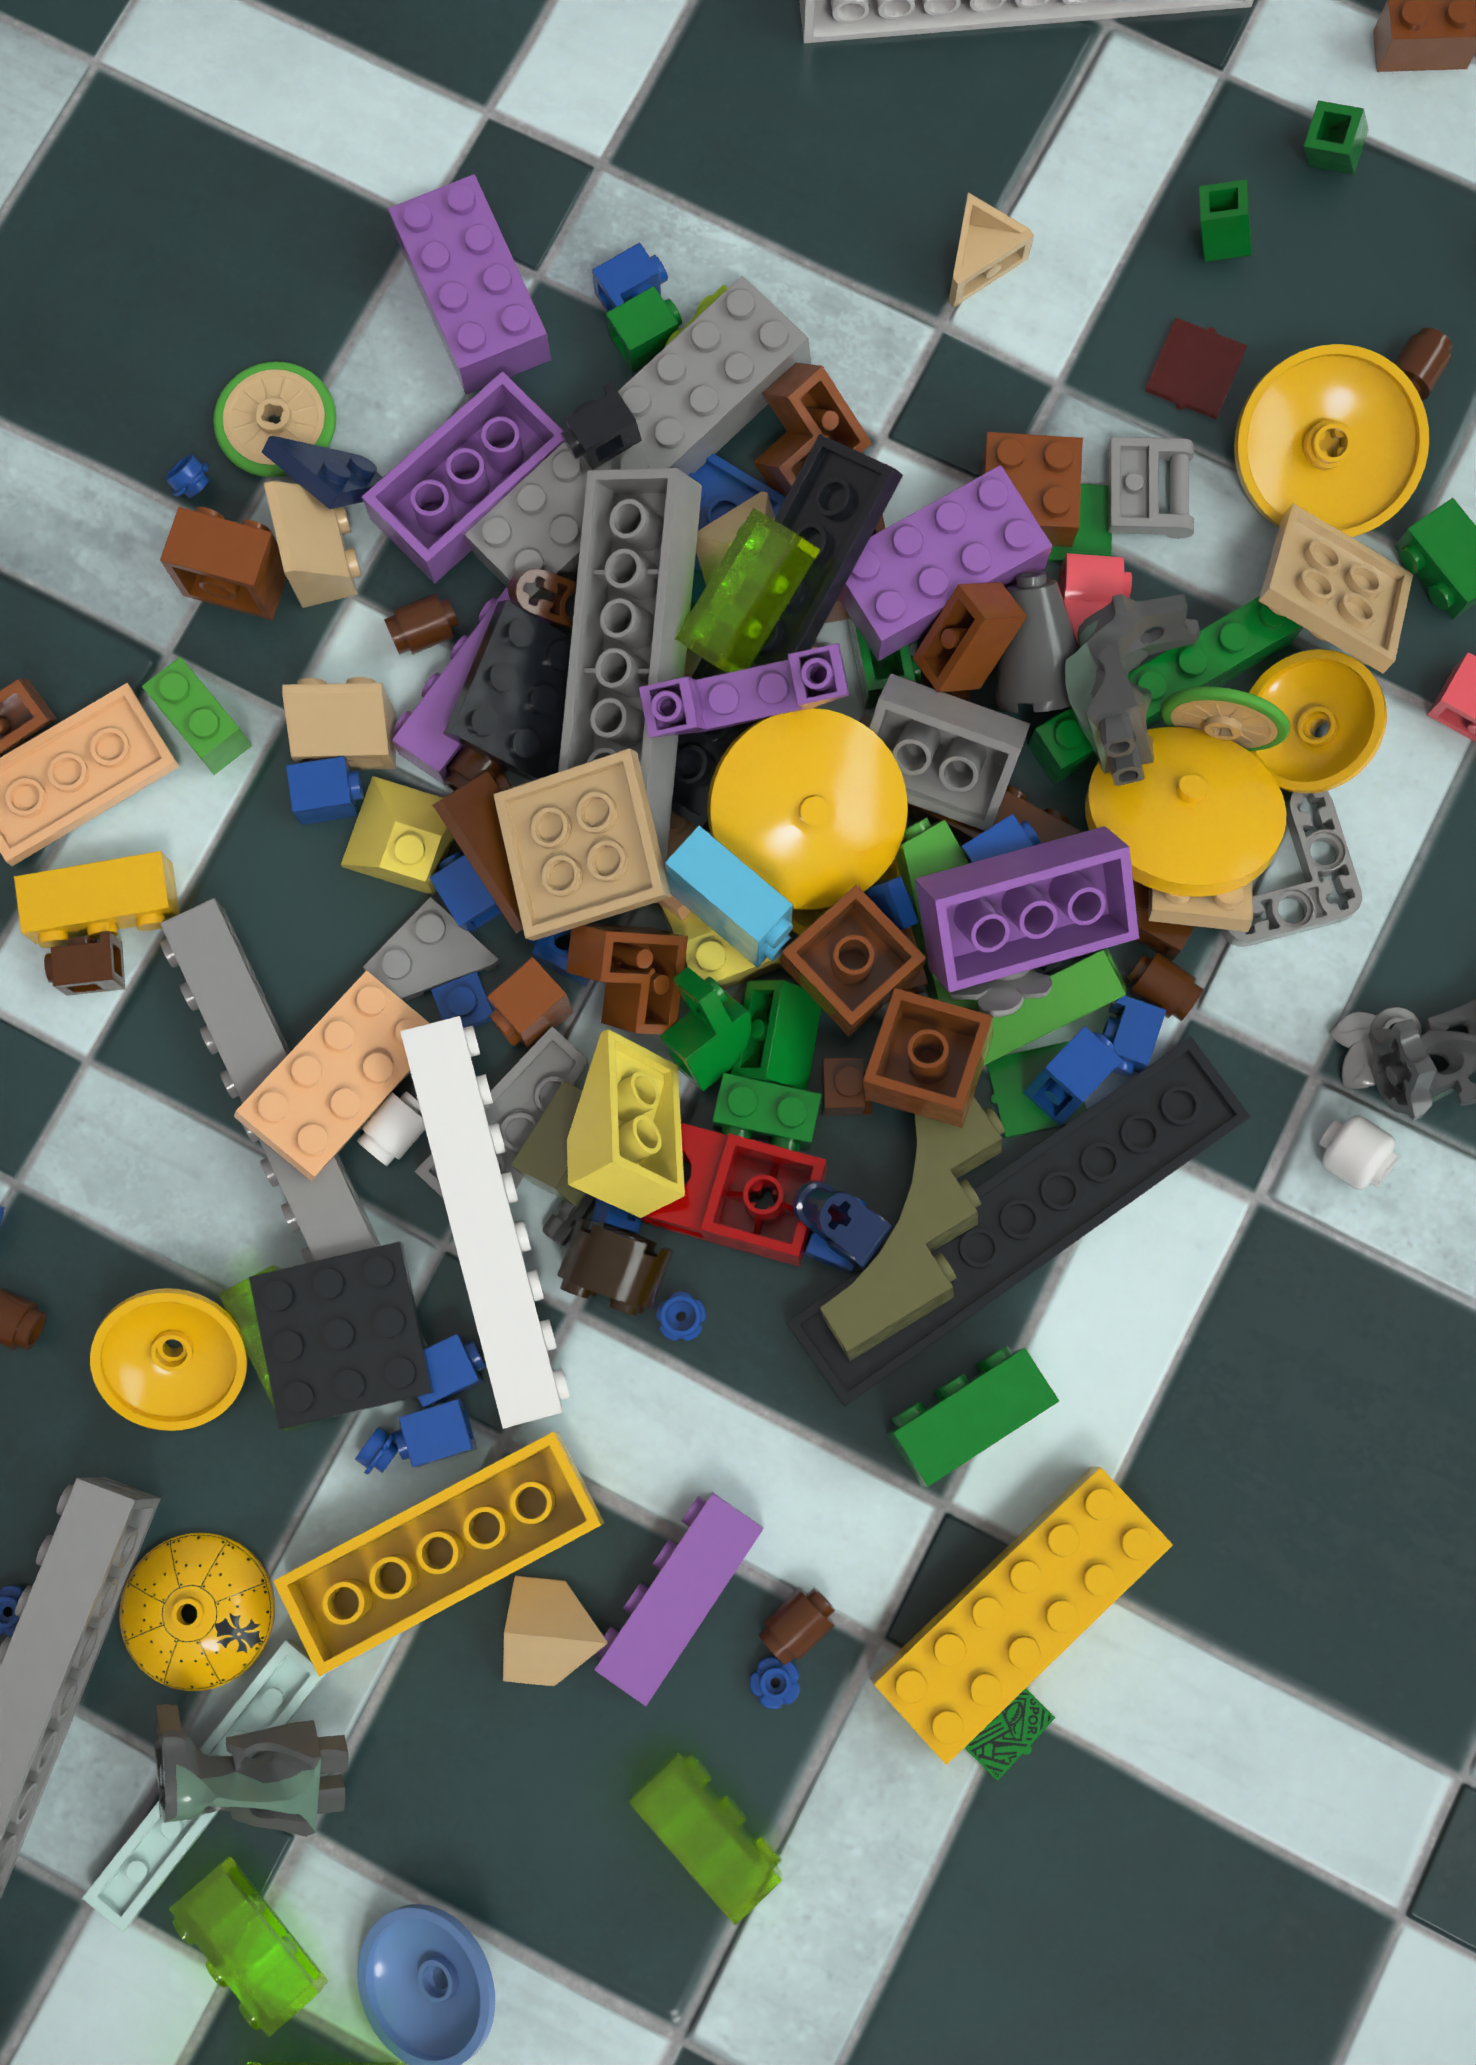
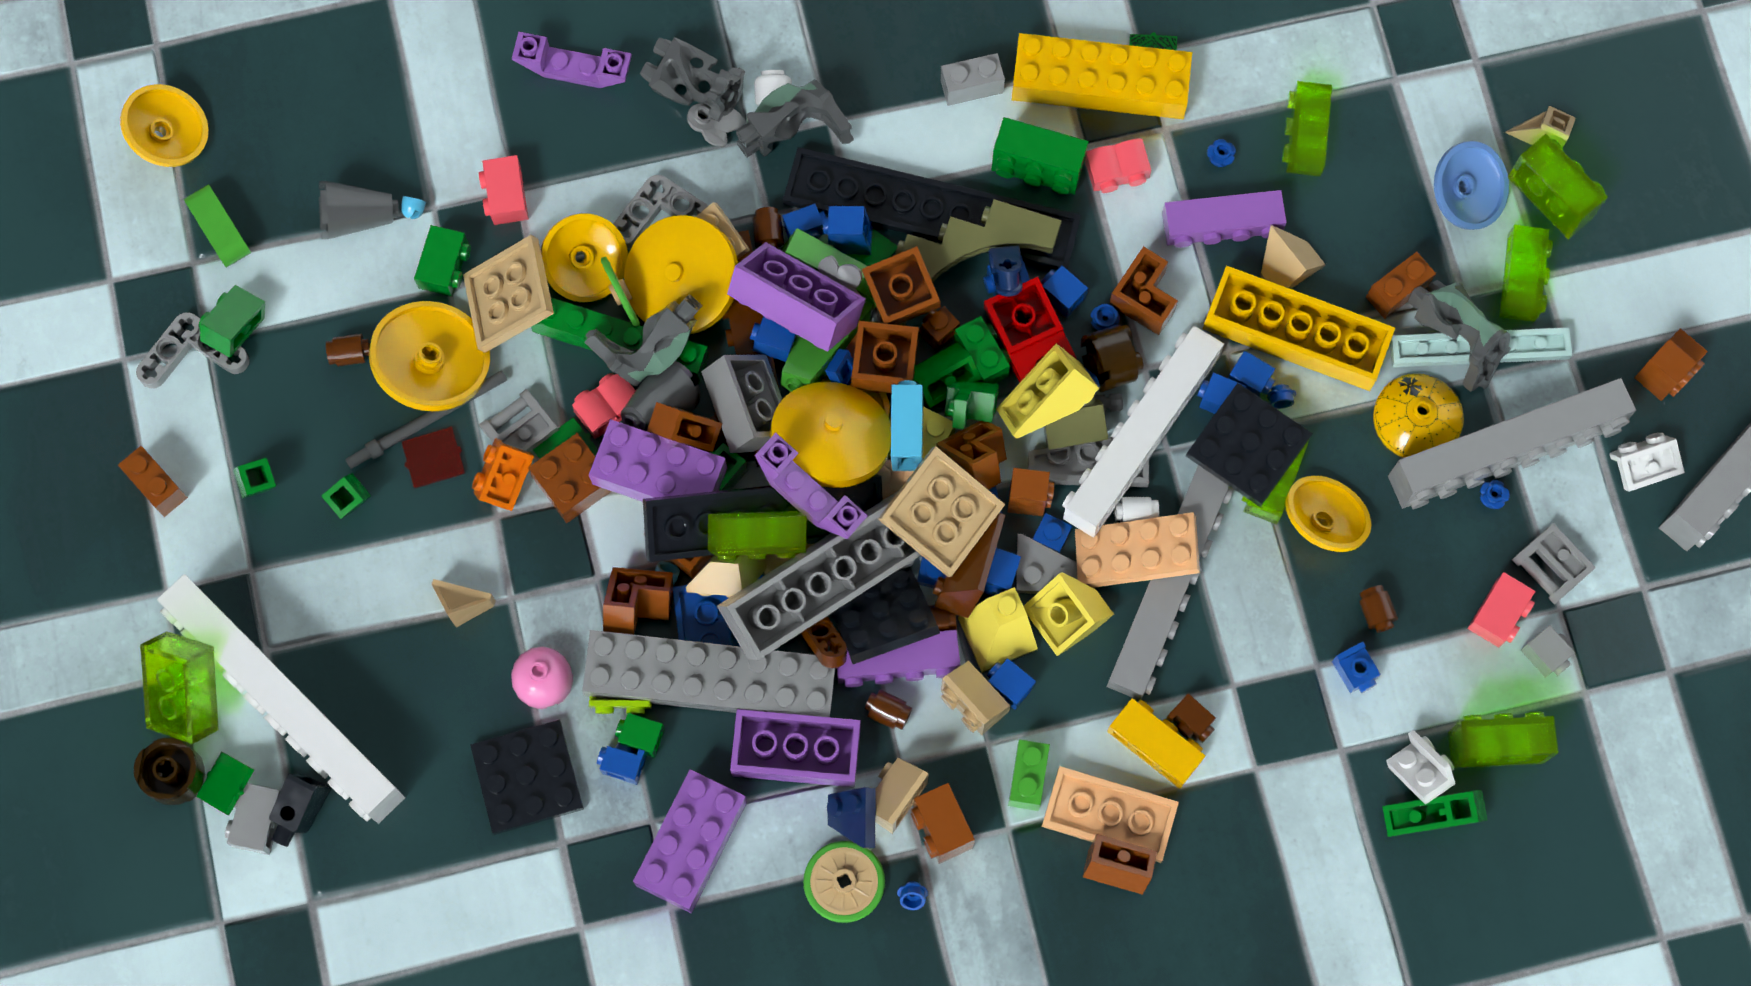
camera: 130 degrees left, 5 degrees down
black brick [560,381,642,470] -> none
reddish brown brick [758,1587,835,1665] -> none
none -> dark grey bar [345,370,507,469]
none -> black plate [470,720,584,835]
none -> orange bracket [472,438,534,511]
none -> bright pink cylinder [511,646,573,709]
none -> dark grey hips [736,79,854,158]
none -> light grey brick [940,53,1005,106]
none -> light yellow slope [1024,572,1114,656]
none -> blue brick [1041,266,1088,318]
none -> coral brick [1085,138,1151,193]
none -> dark orange brick [1109,246,1178,335]
none -> dark orange brick [1366,252,1436,319]

